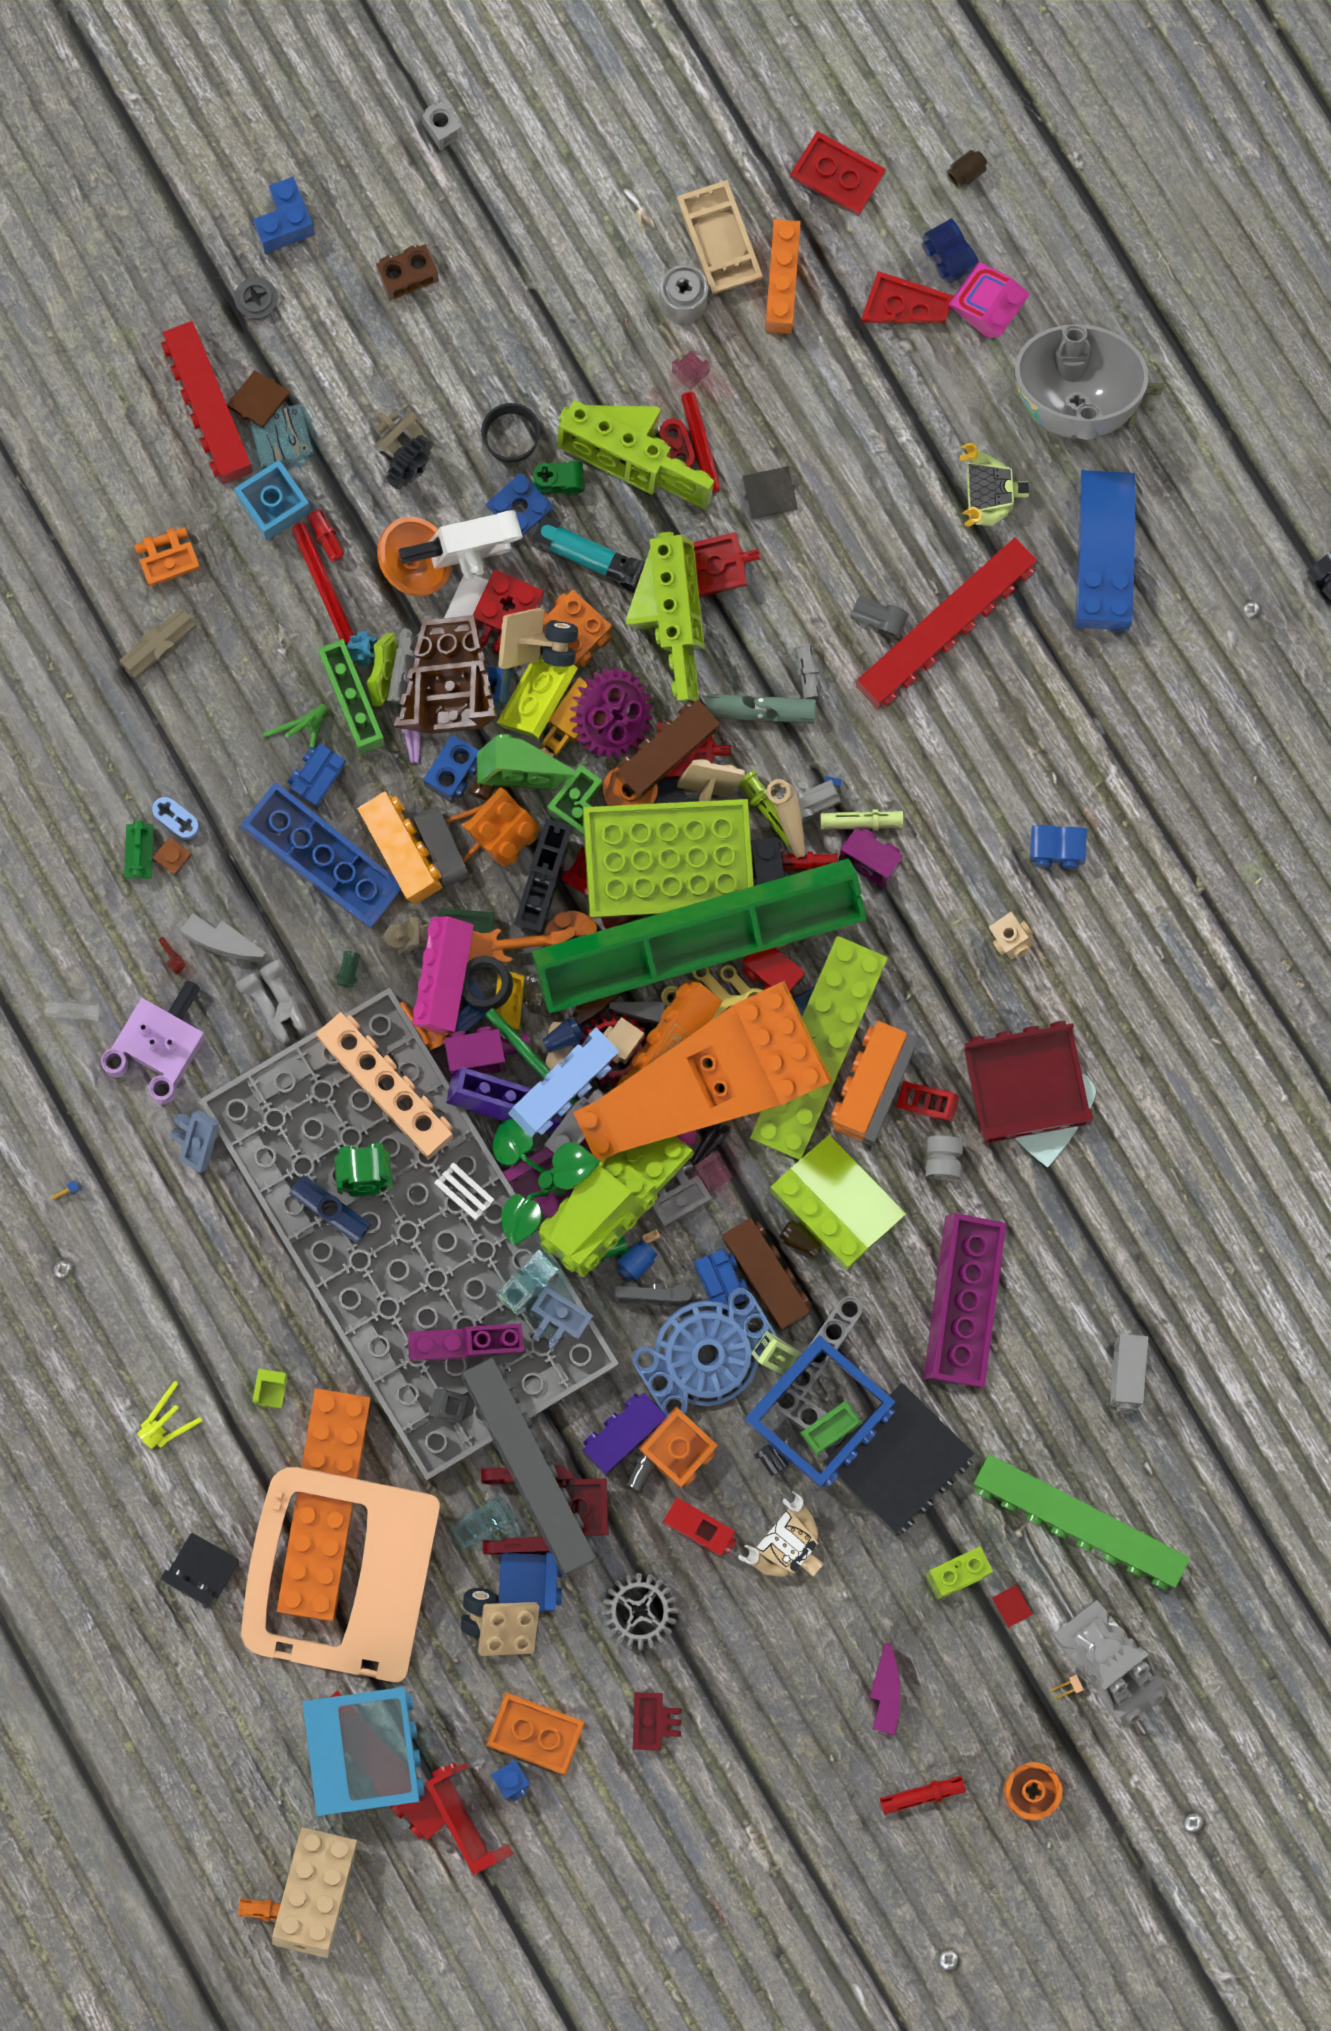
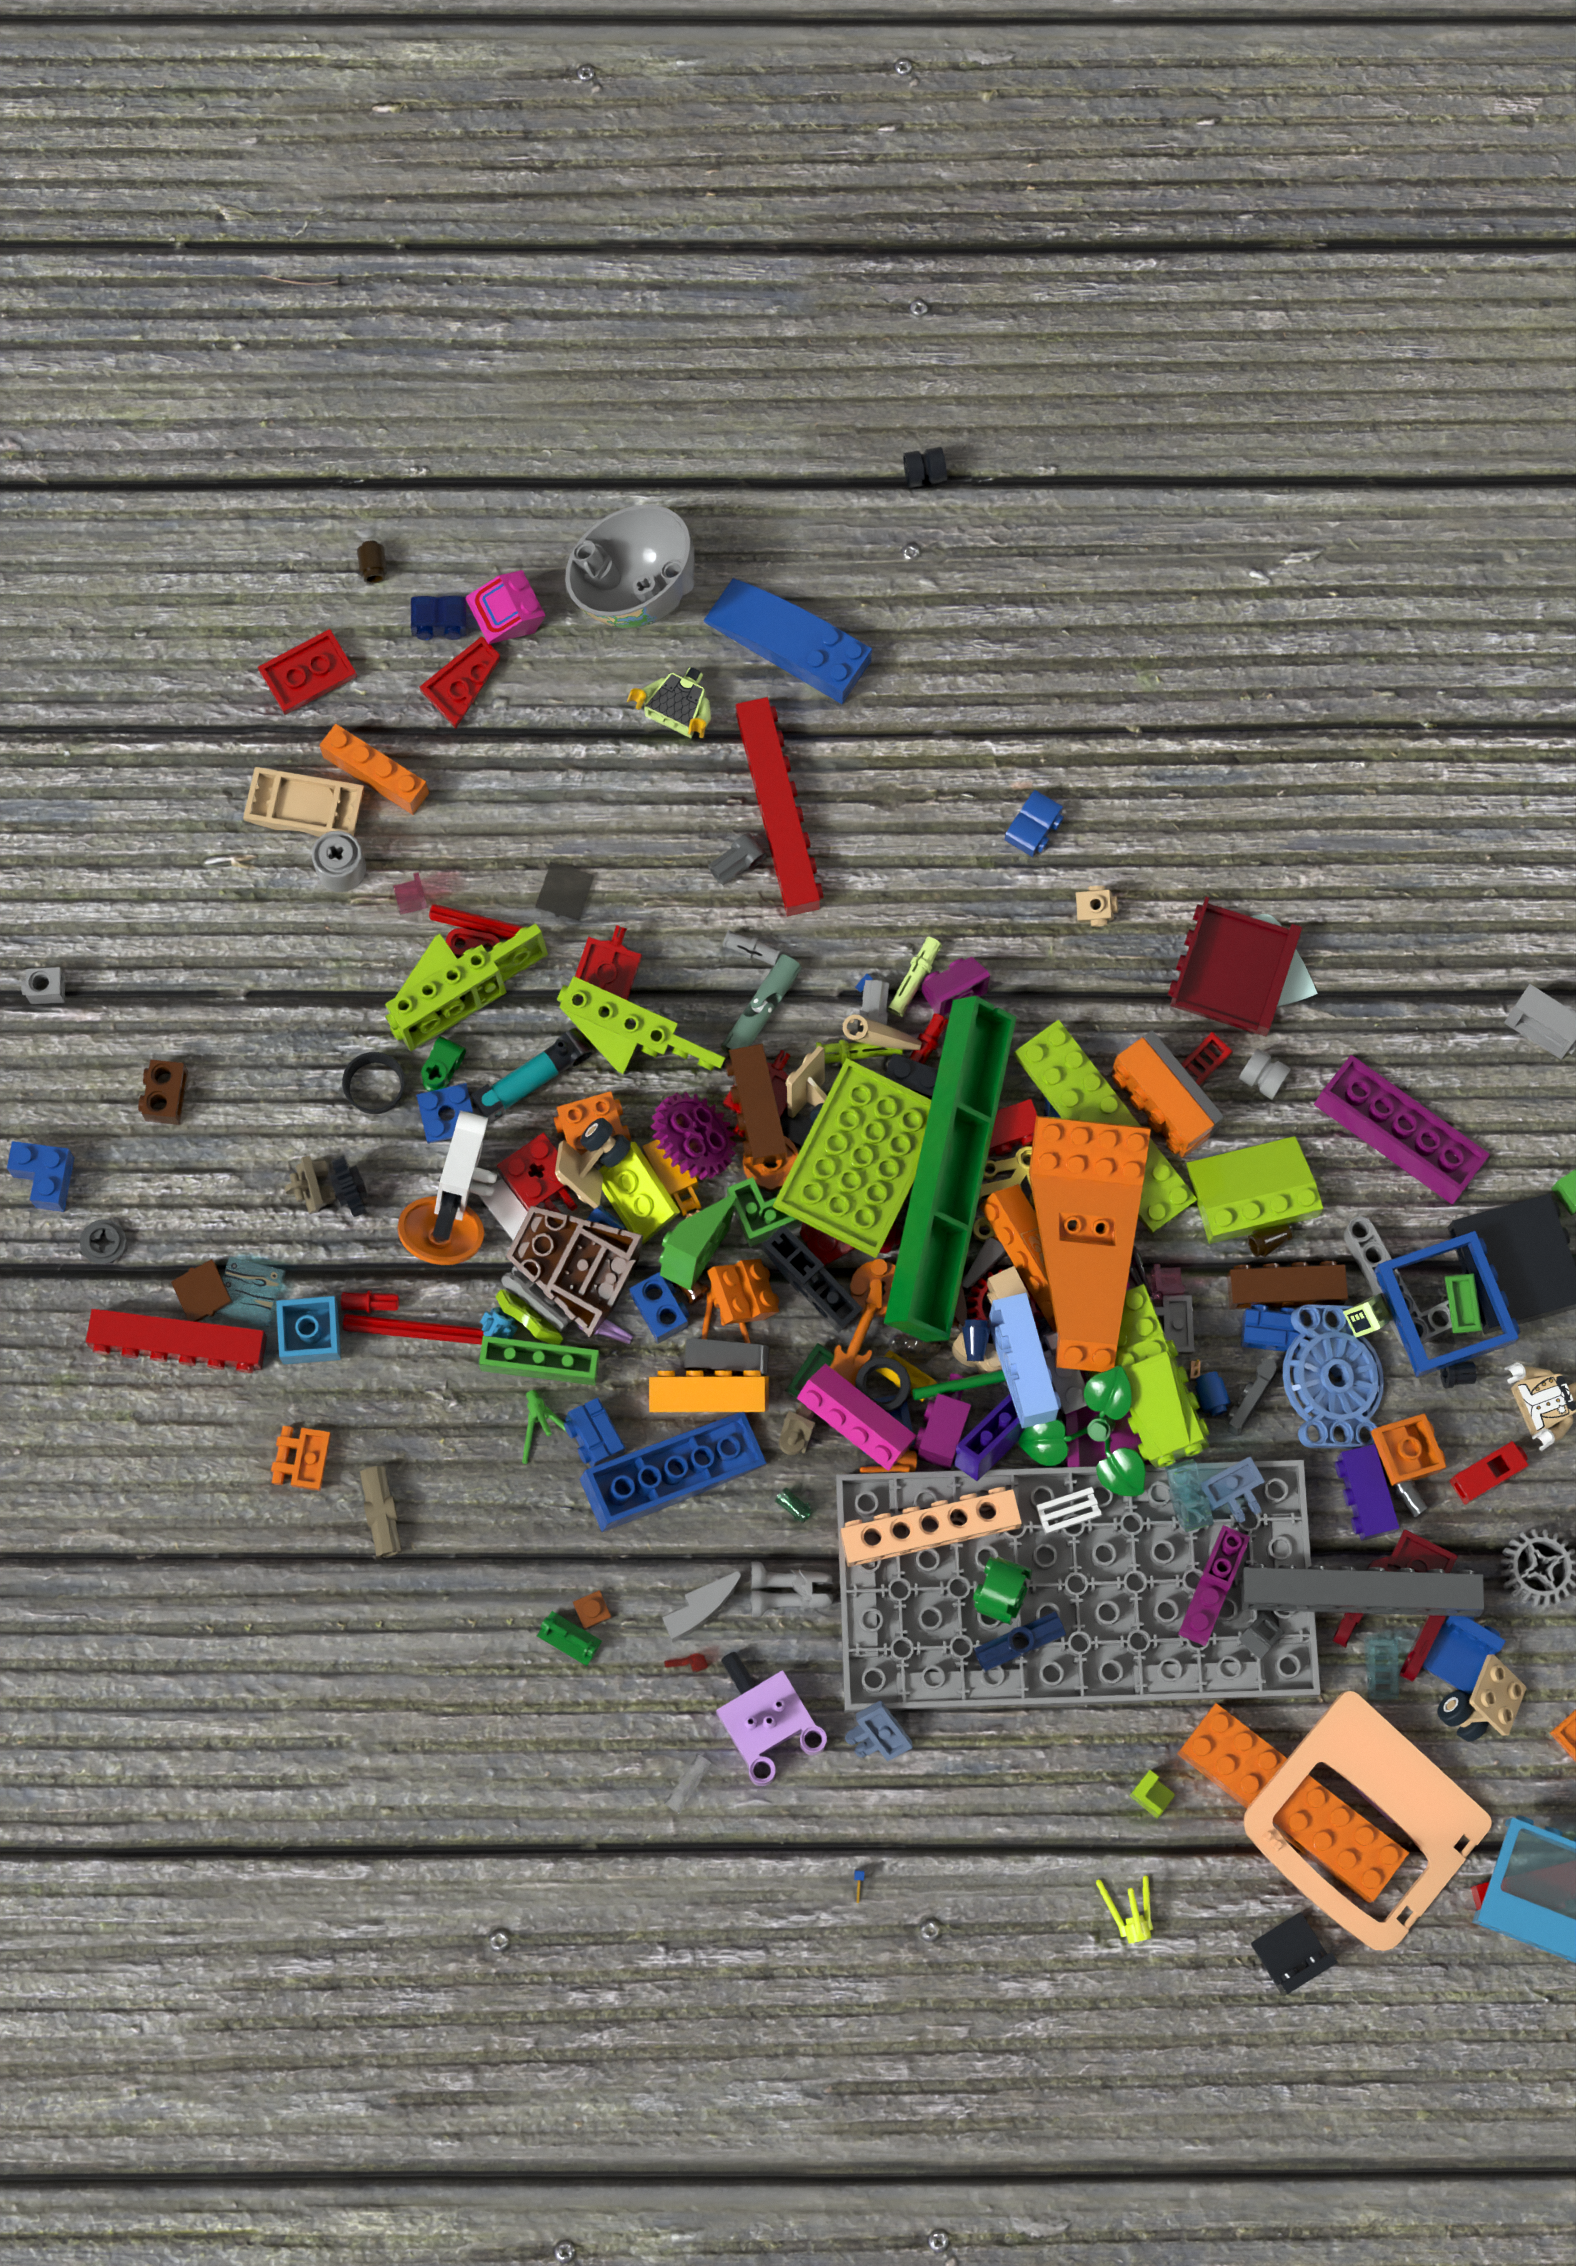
camera: 60 degrees left, 5 degrees down
light blue beam [152,797,199,840] -> none

